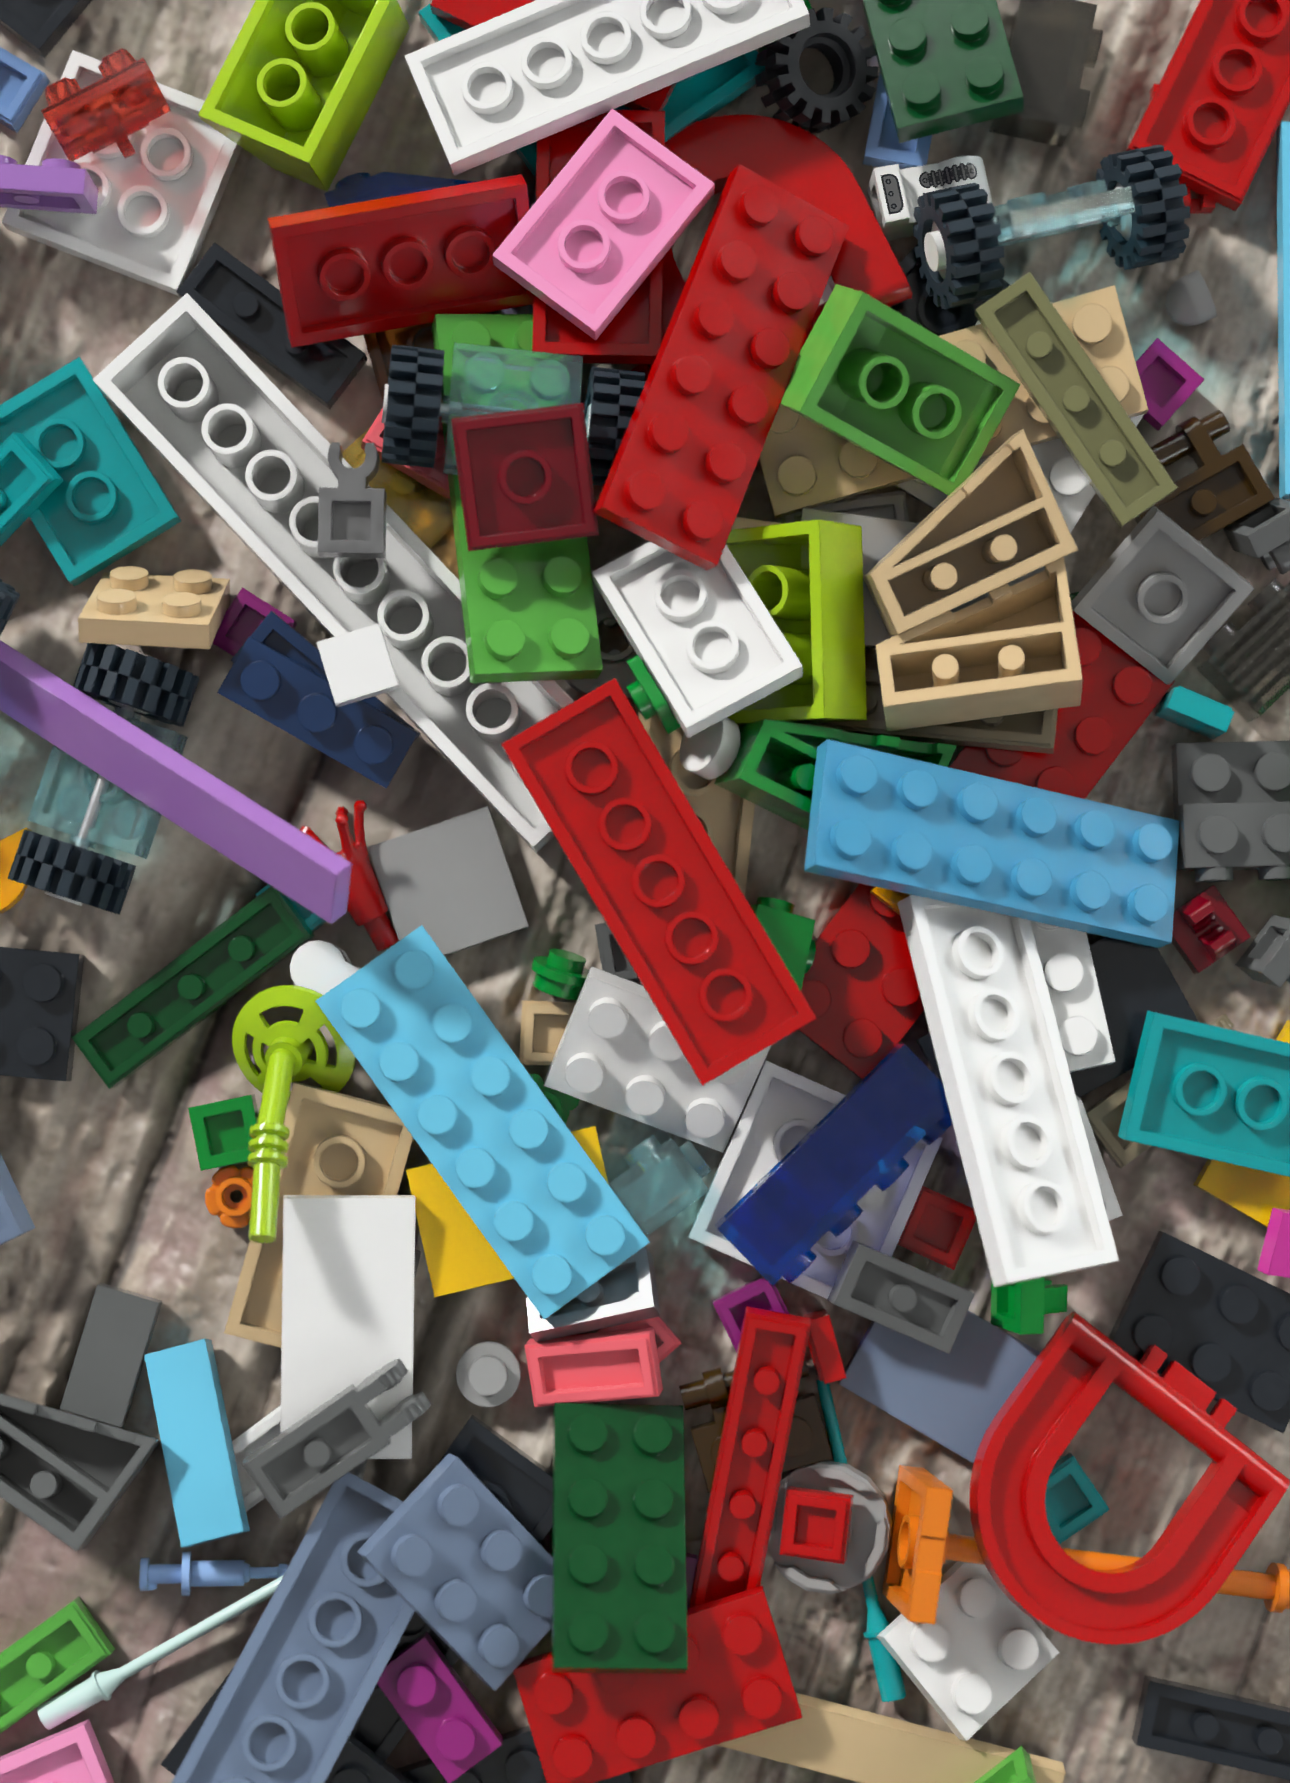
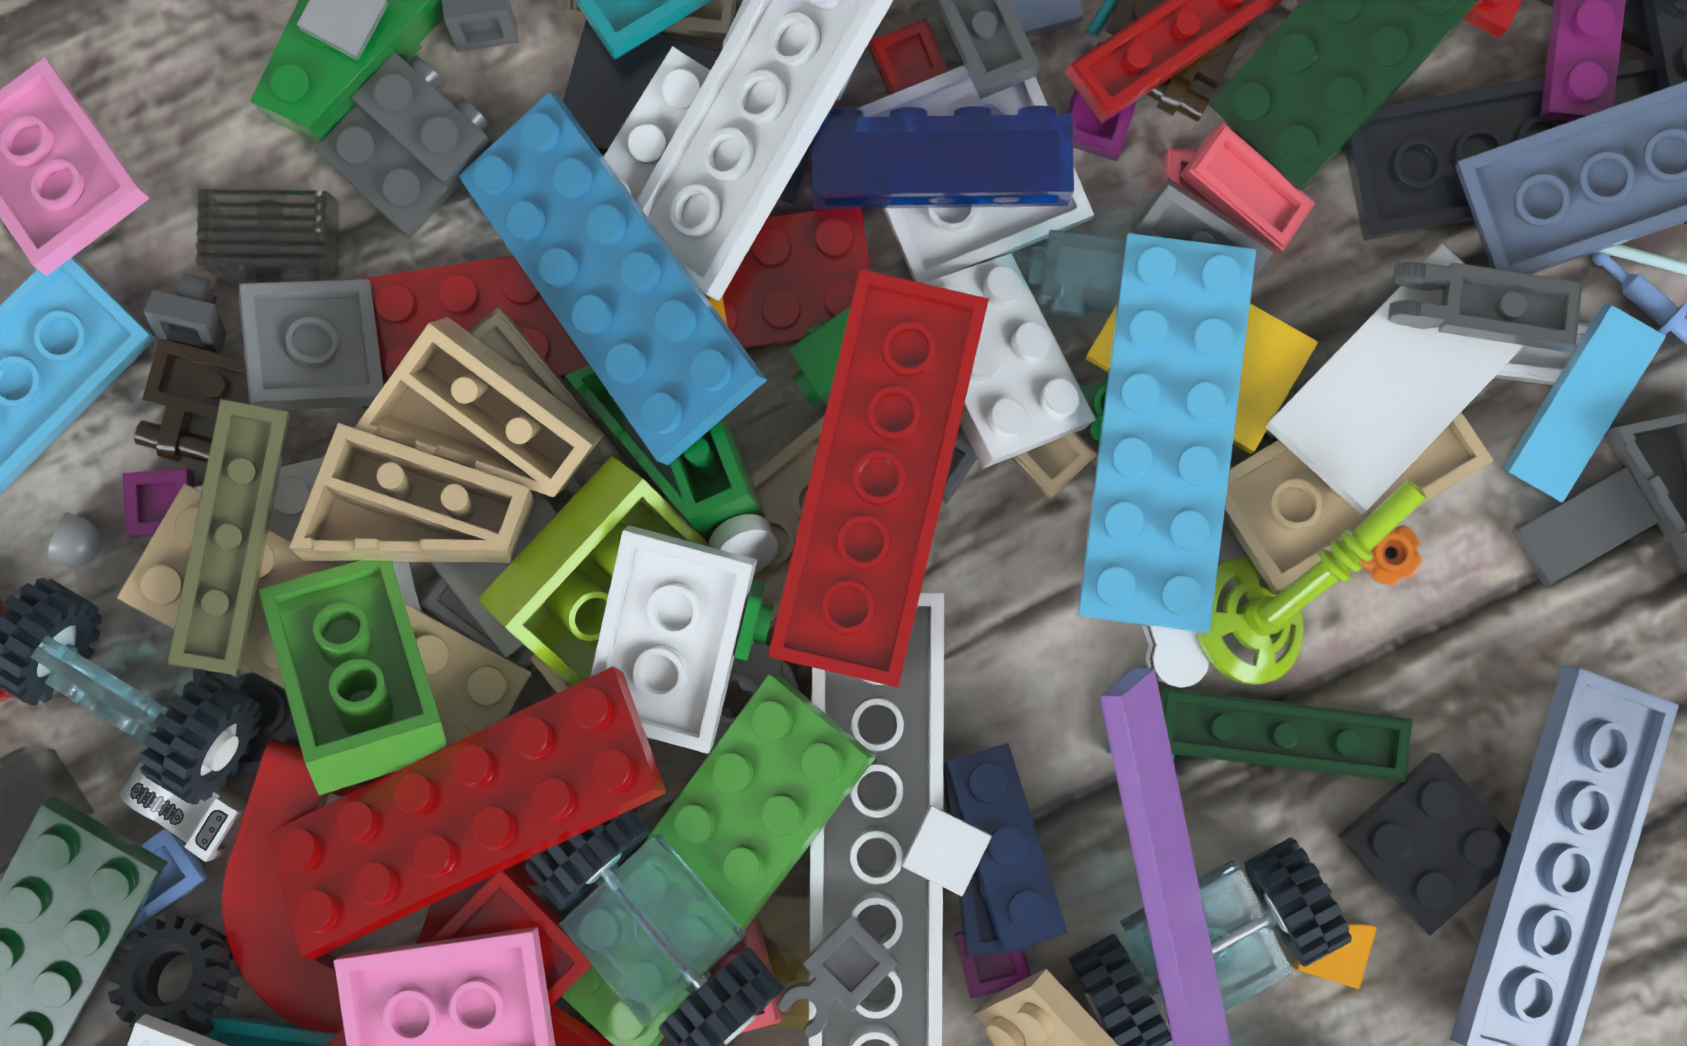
camera: 135 degrees left, 0 degrees up
green plate [188,1094,259,1171] -> none
red piece [300,800,399,951] -> none
sand blue plate [357,1453,552,1691] -> none
light grey tile [368,806,529,956] -> none
dark red tile [451,403,599,551] -> none
light grey plate [456,1341,521,1407] -> none
green plate [531,949,590,1000] -> none
red tile [804,1309,846,1384] -> none
teal tile [1155,686,1235,740] -> none
dark red tile [1172,885,1251,974] -> none

